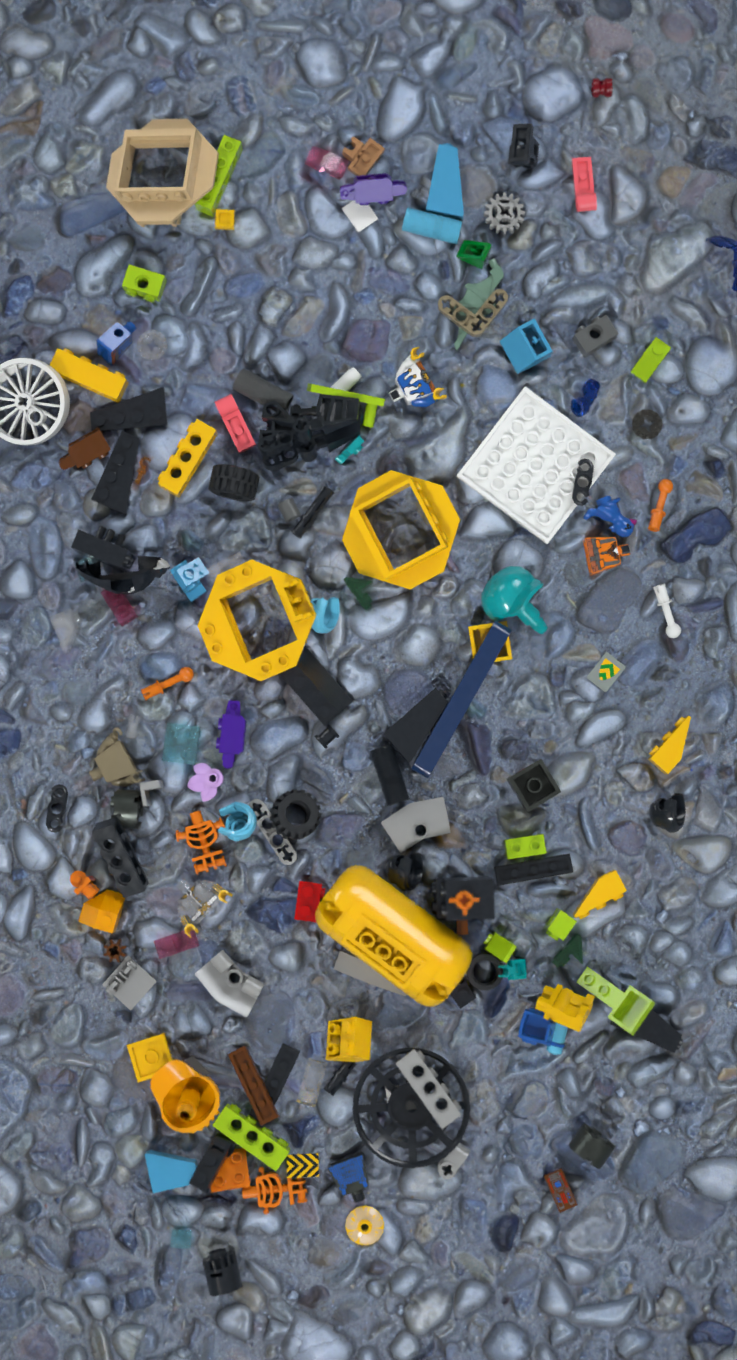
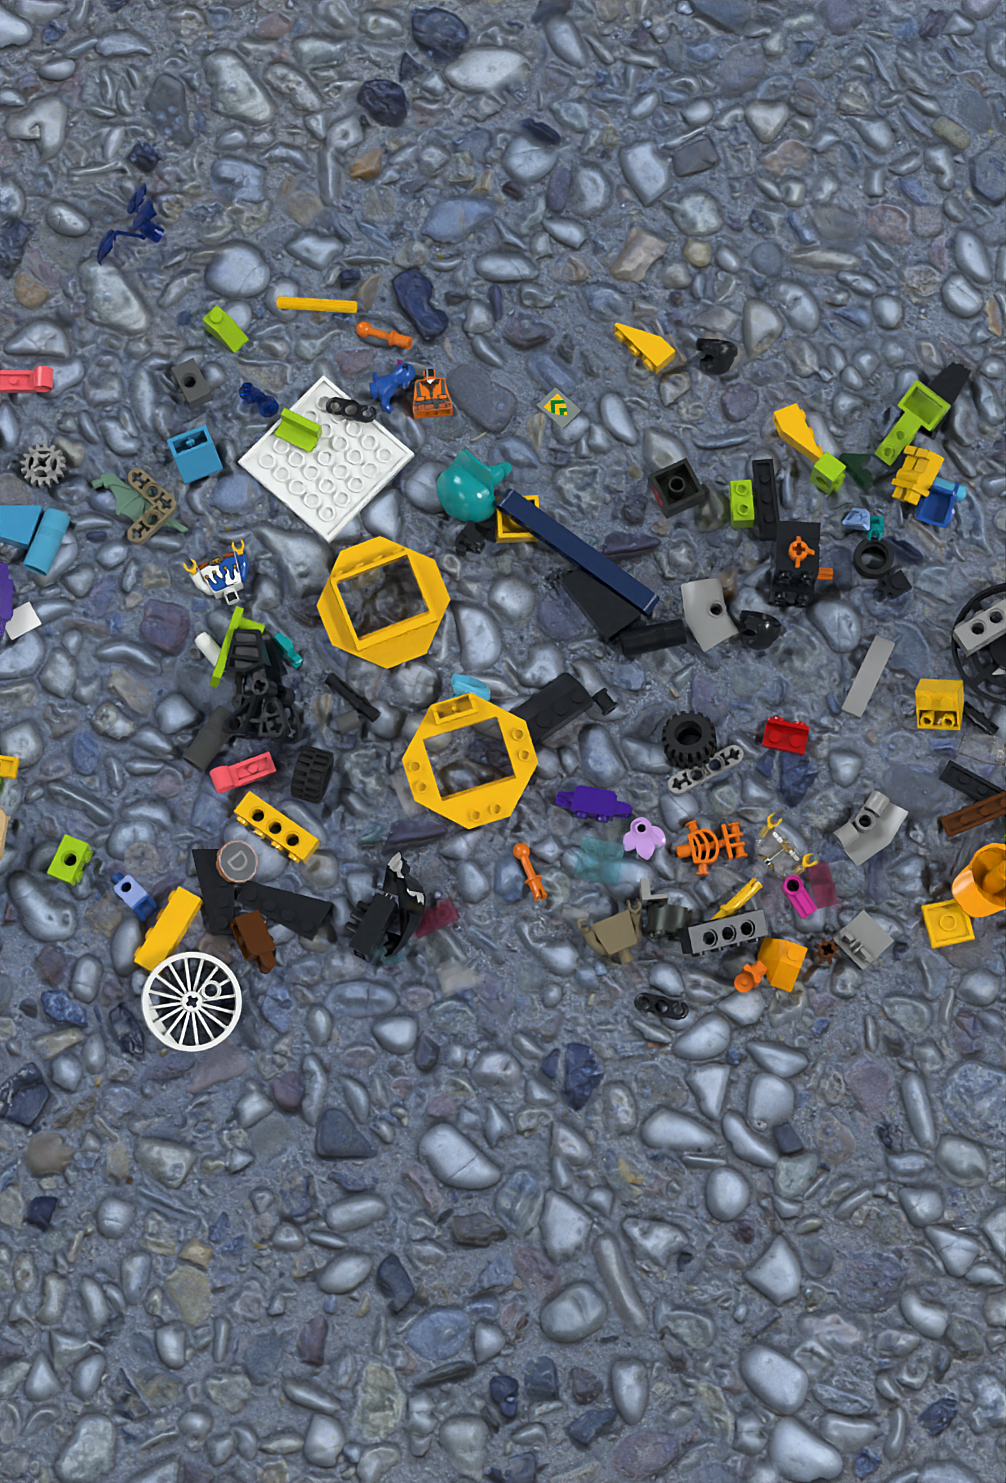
camera: 85 degrees left, 10 degrees down
clear orange hand [135,457,151,485] -> none
dark azure tile [170,557,209,602] -> none
medium azure helmet [218,802,257,842] -> none
yellow piece [315,865,472,1007] -> none
clear green slope [343,577,373,612] -> none
green slope [456,240,492,270] -> none
lime slope [483,931,517,963] -> none
clear smoke gear [632,409,662,440] -> none
white pin [653,584,681,638] -> none
none -> tile [216,840,258,884]
none -> lime panel [275,407,323,453]
none -> yellow axle [276,296,358,313]
none -> black piece [455,520,486,557]
none -> yellow pin [710,877,762,920]
none -> dark pink piece [781,875,818,920]
none -> light blue tile [842,508,870,531]

